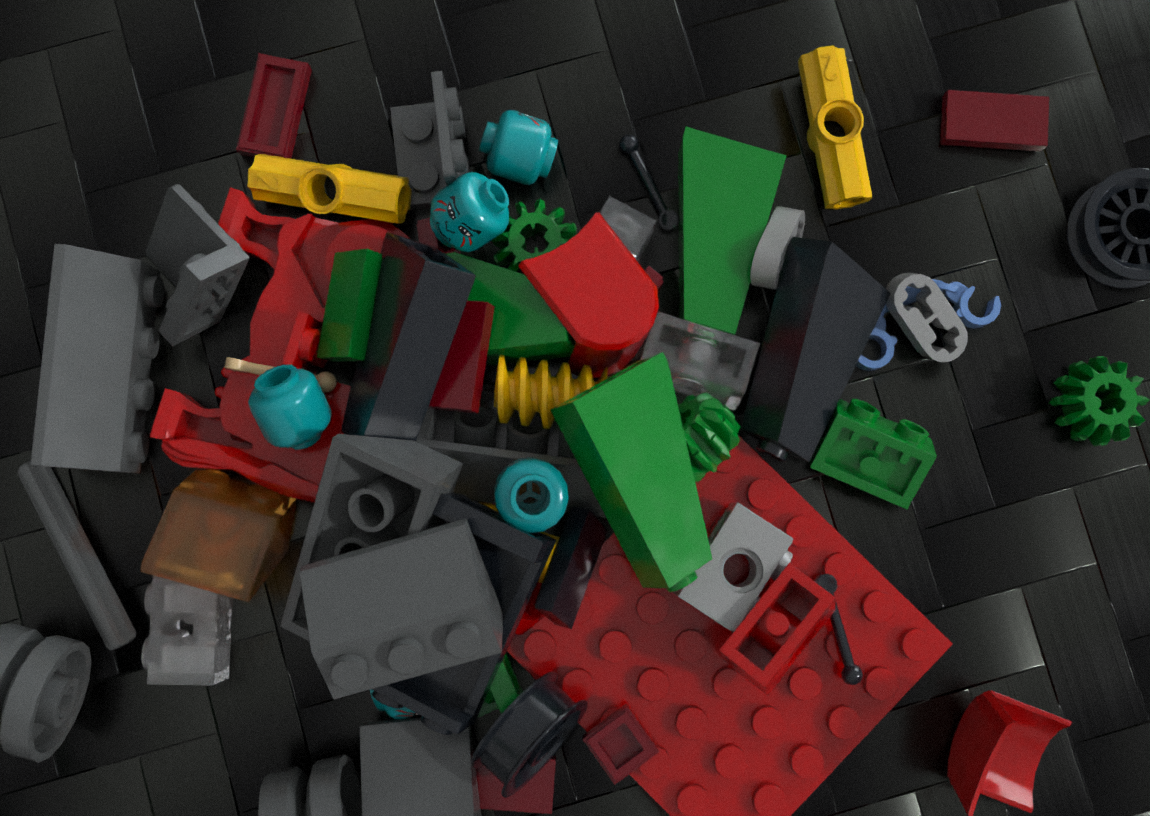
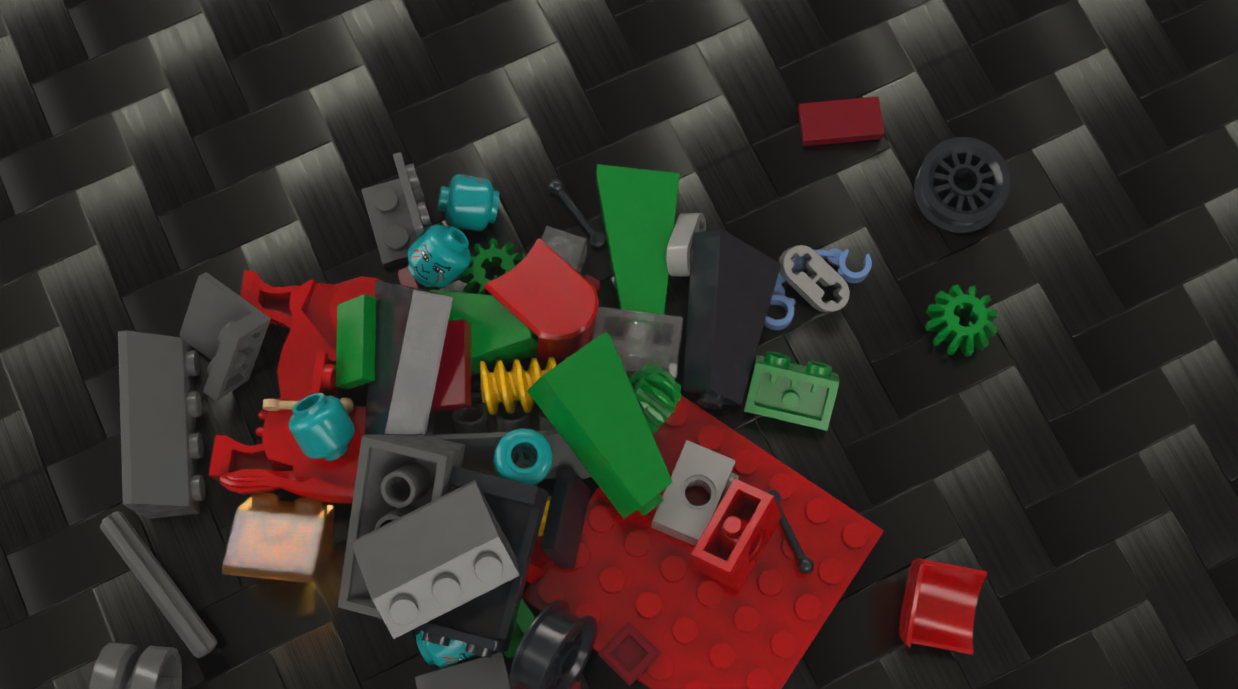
camera: 10 degrees left, 10 degrees down
clear brick [142,571,234,686] -> none
dark red tile [236,53,312,159] -> none
yellow piece [247,154,412,224] -> none
yellow piece [798,45,872,210] -> none

